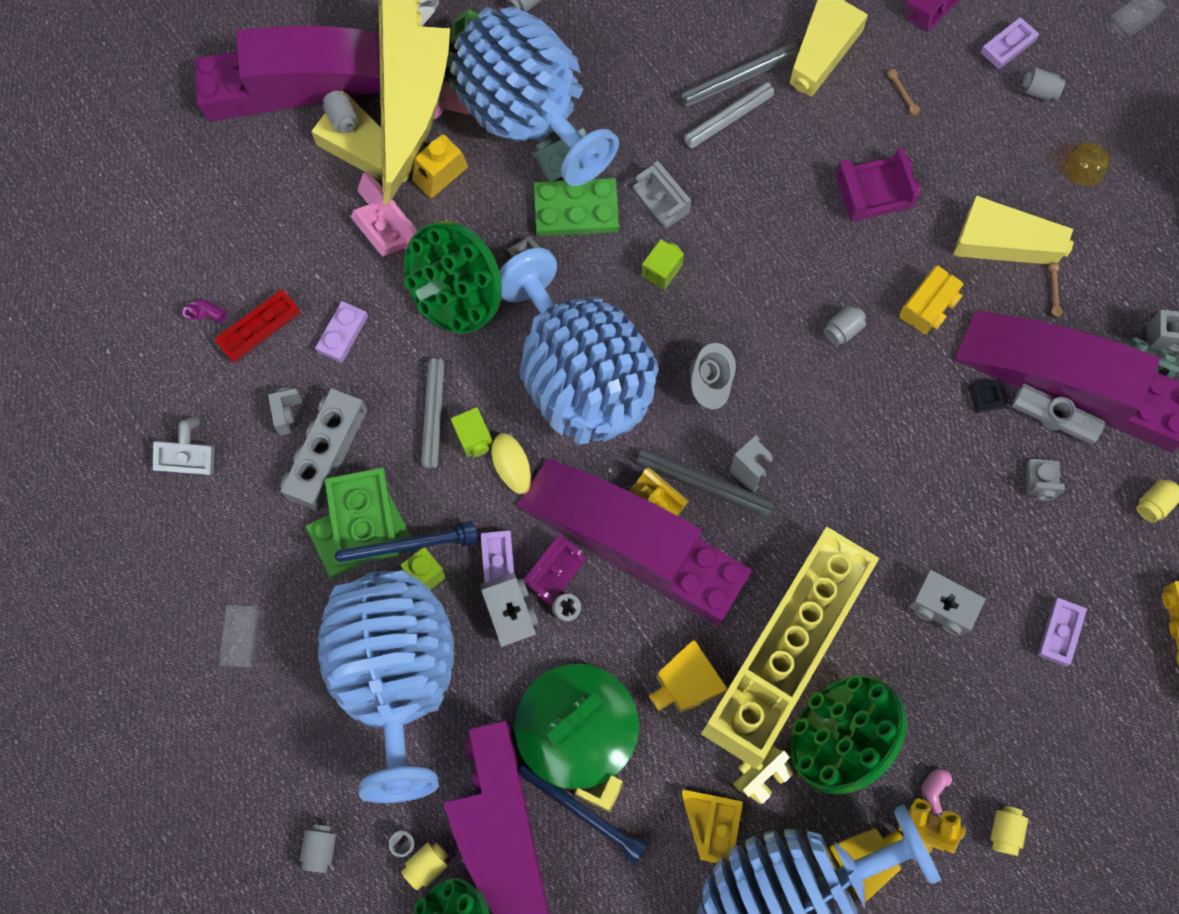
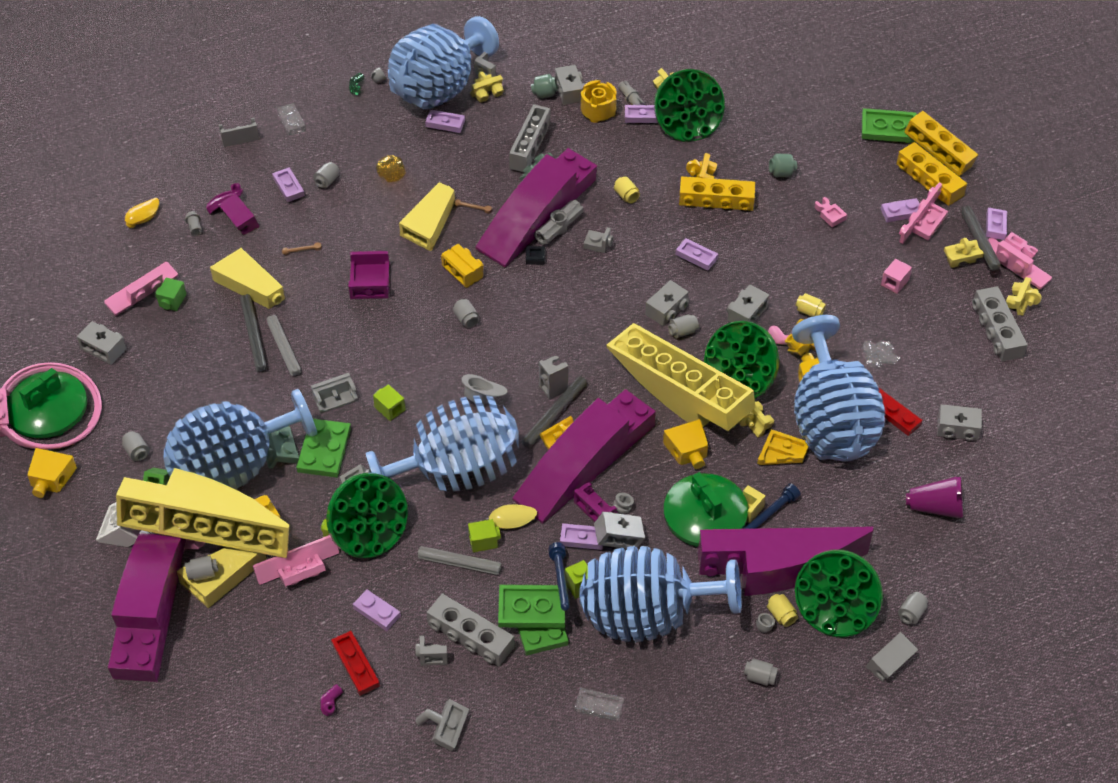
camera: 80 degrees left, 20 degrees down
none -> light grey brick [668,314,699,338]
none -> light grey brick [727,285,769,323]

